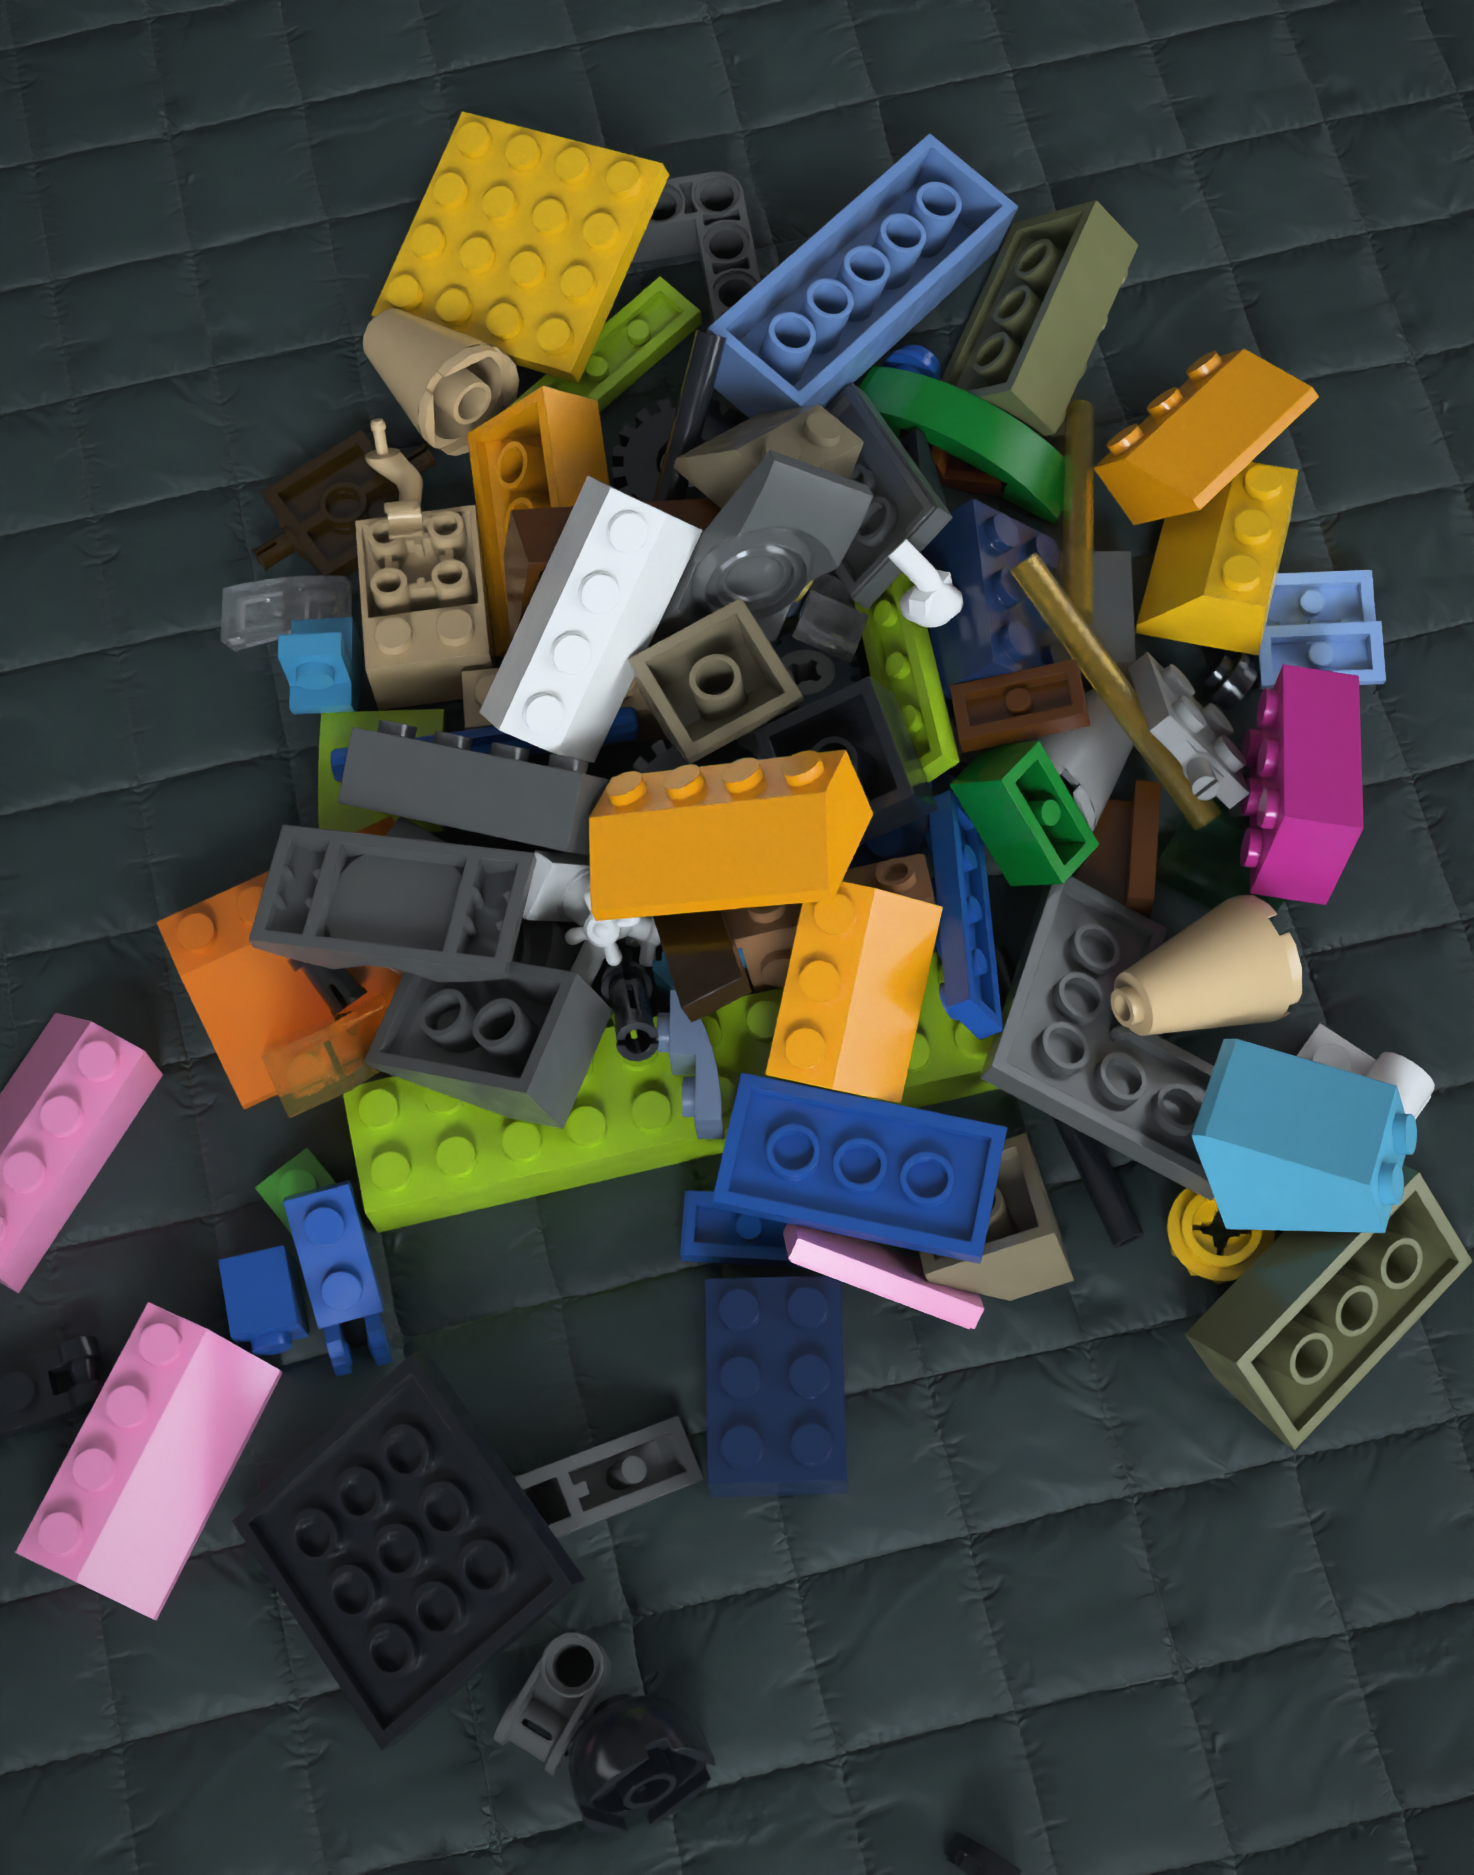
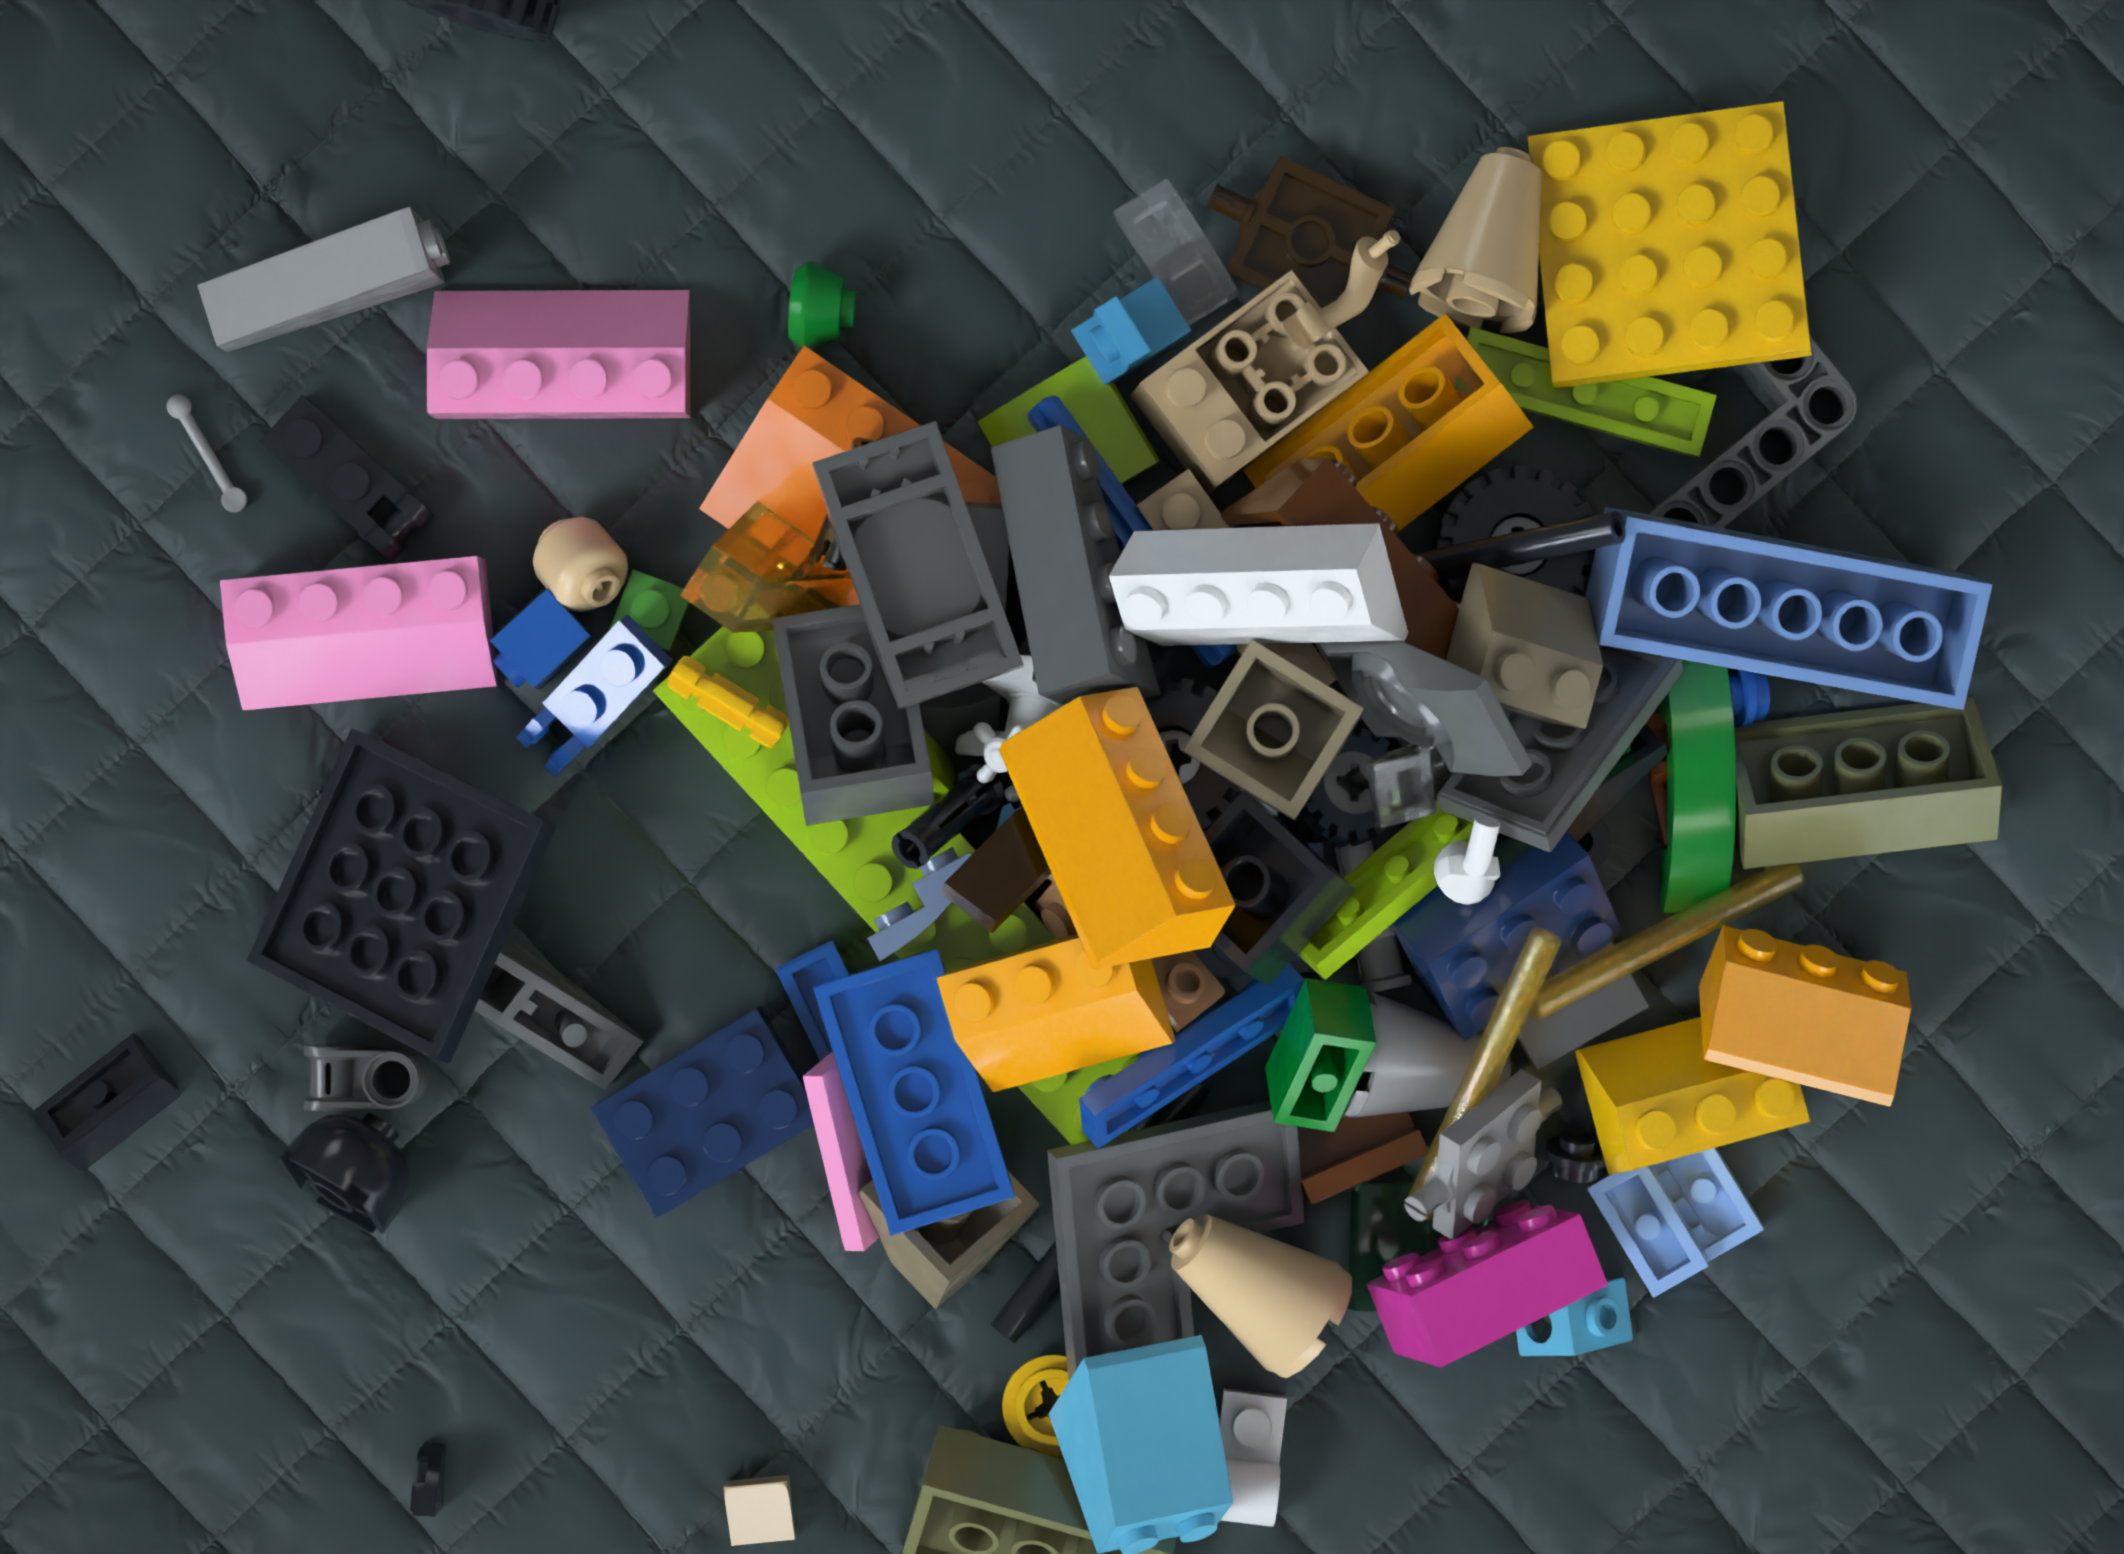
camera: 55 degrees right, 20 degrees up
reddish brown panel [950,658,1090,753] -> none
none -> tan head [532,517,629,612]
none -> yellow axle [667,656,789,748]
none -> tan slope [723,1475,795,1546]
none -> green cone [788,261,857,348]
none -> medium azure bracket [1516,1278,1633,1356]

